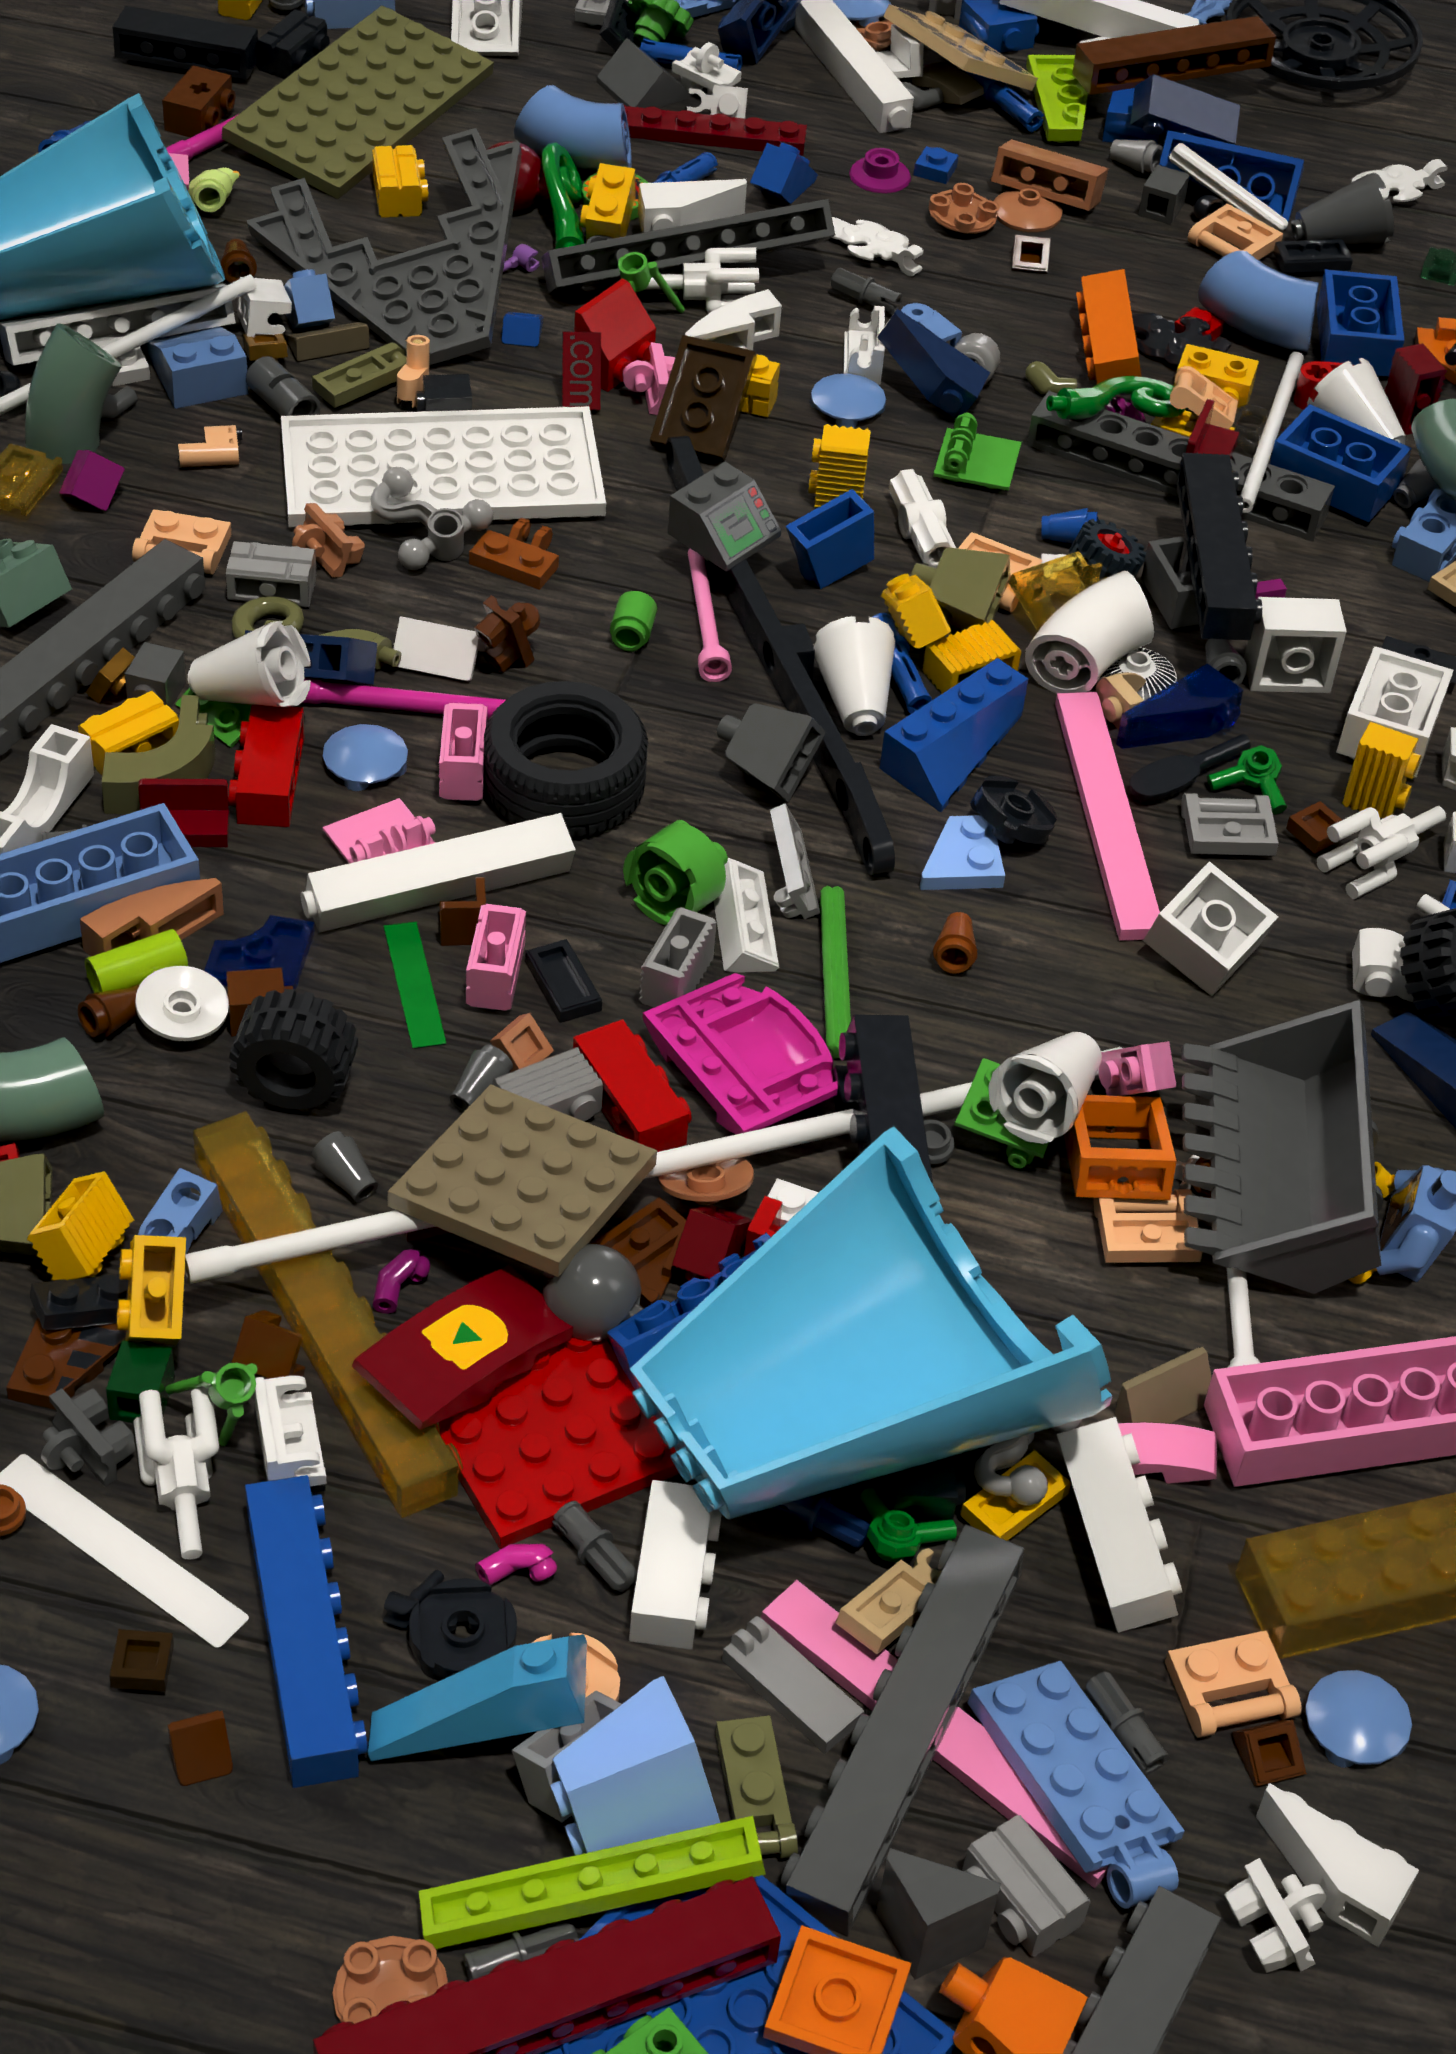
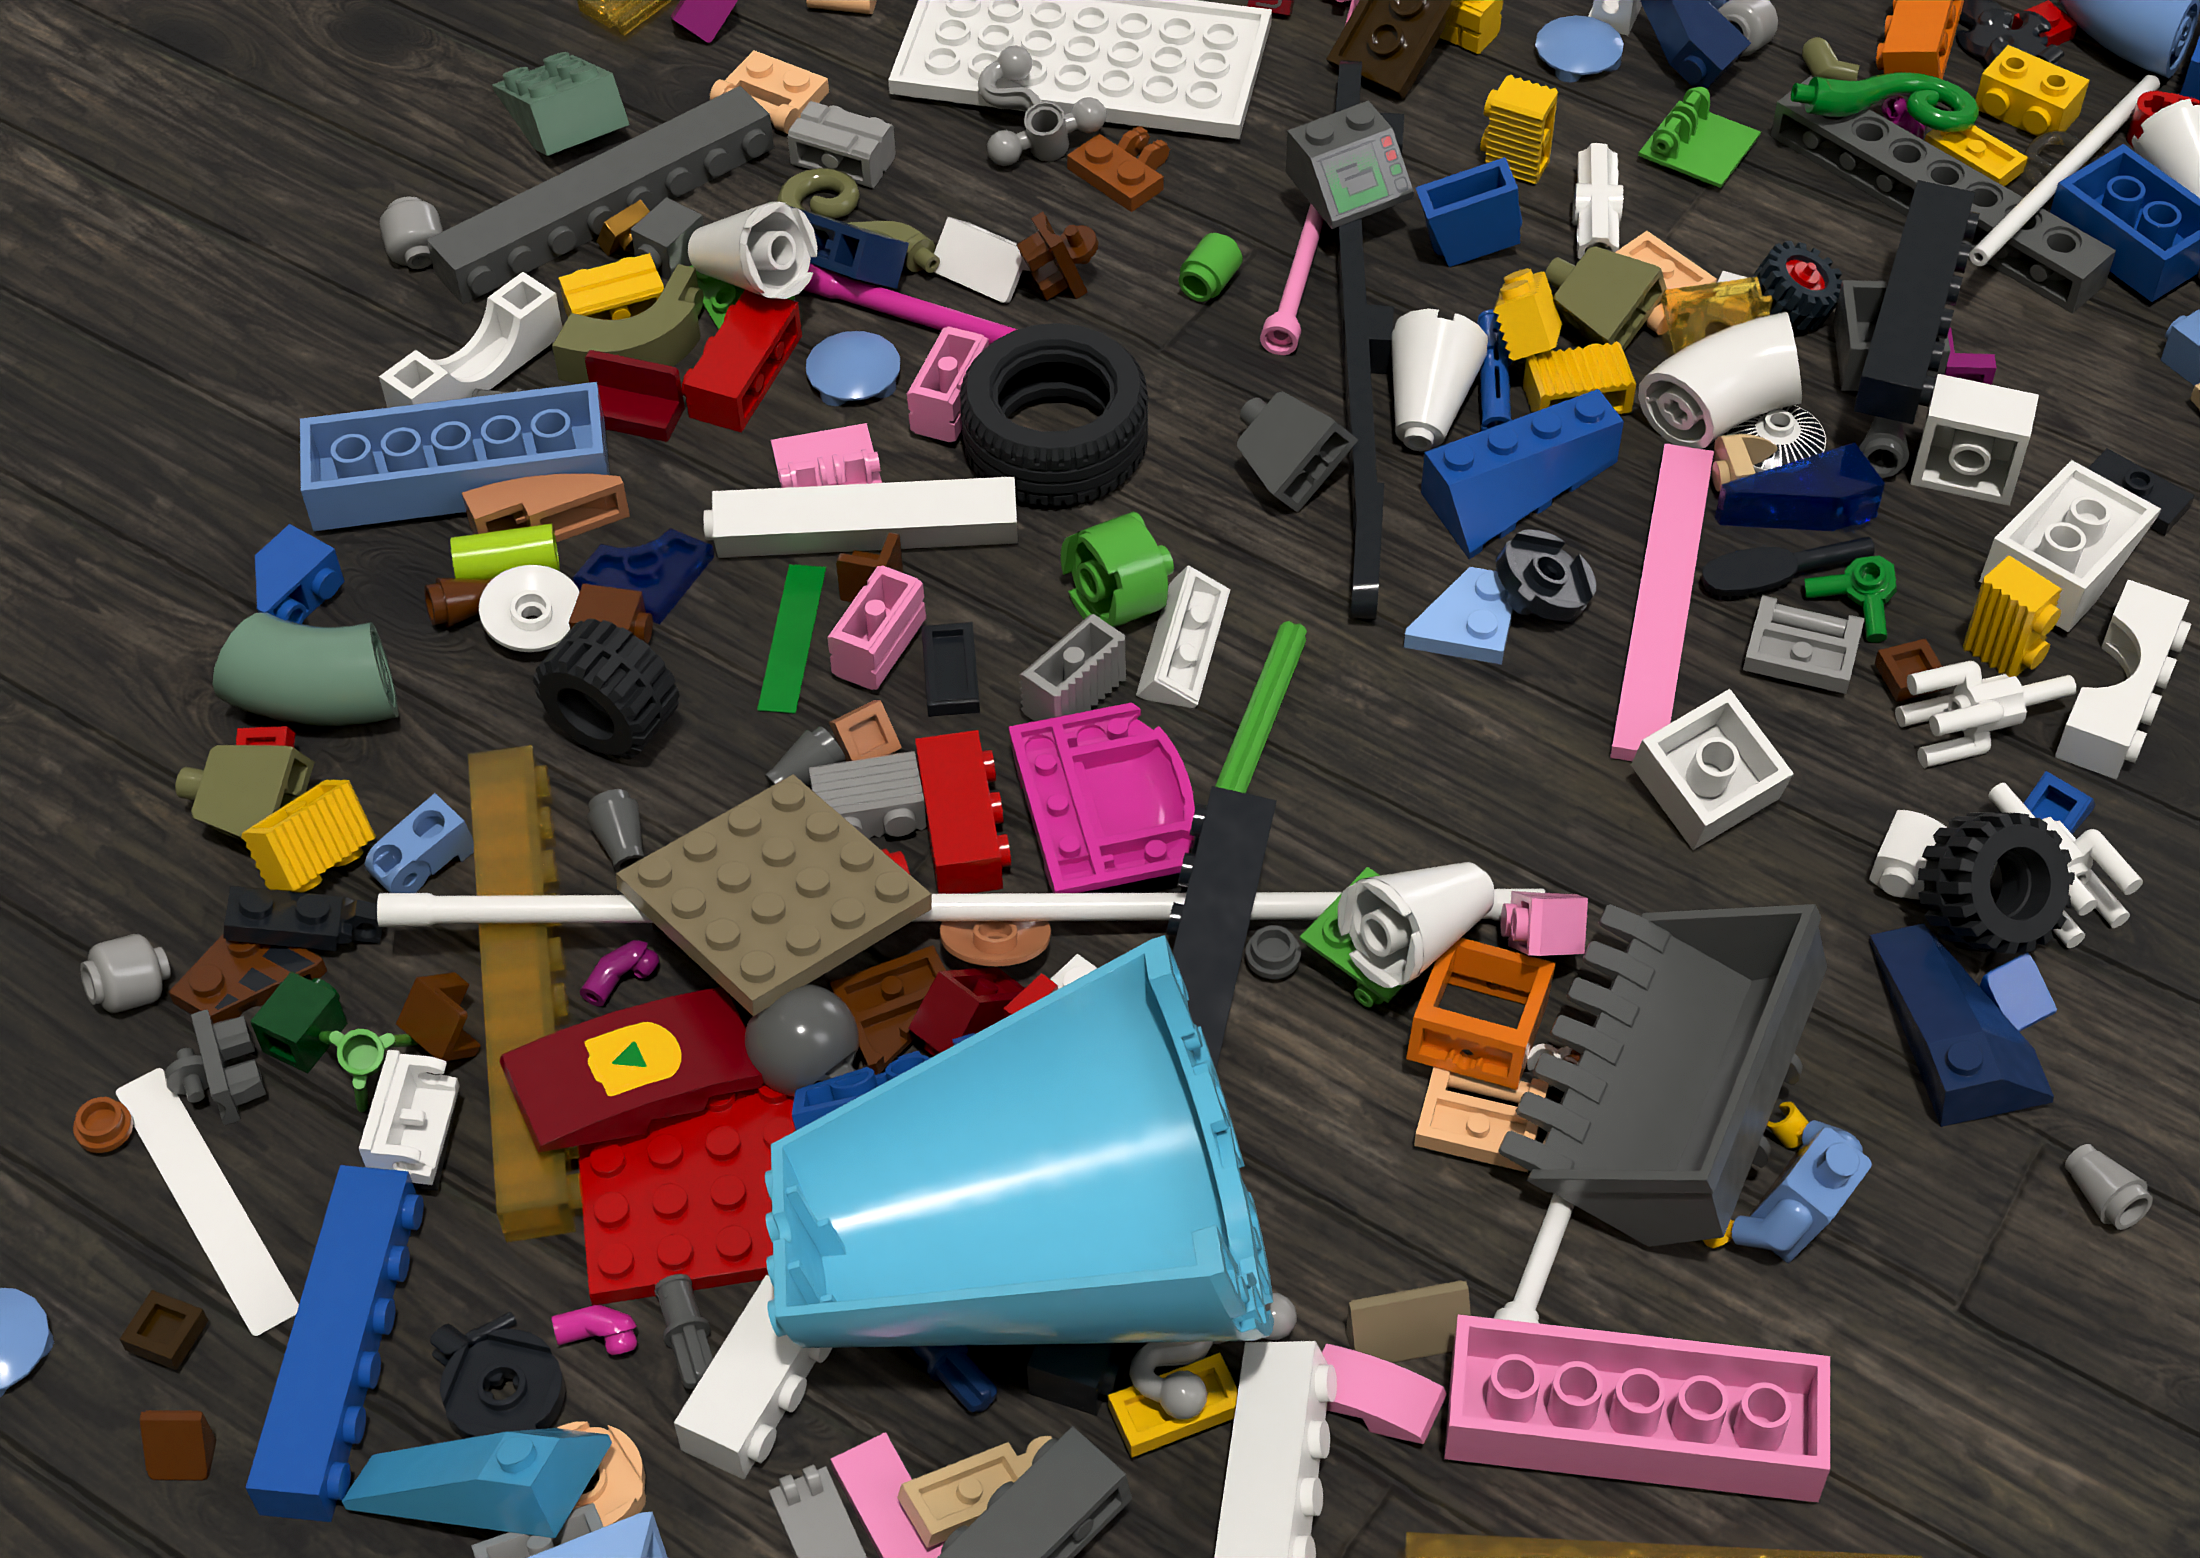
camera: 25 degrees right, 5 degrees up
yellow brick [117,1235,186,1345] -> none
white plant [133,1387,219,1559] -> none
nougat hips [292,503,365,577] -> none
light grey hinge [770,803,820,919] -> none
green piece [859,1487,957,1563] -> none
dark orange cone [933,912,978,973] -> none
blue cone [1041,508,1098,544] -> none
light nougat plate [1170,366,1238,429] -> none
dark red panel [1186,399,1240,459] -> none

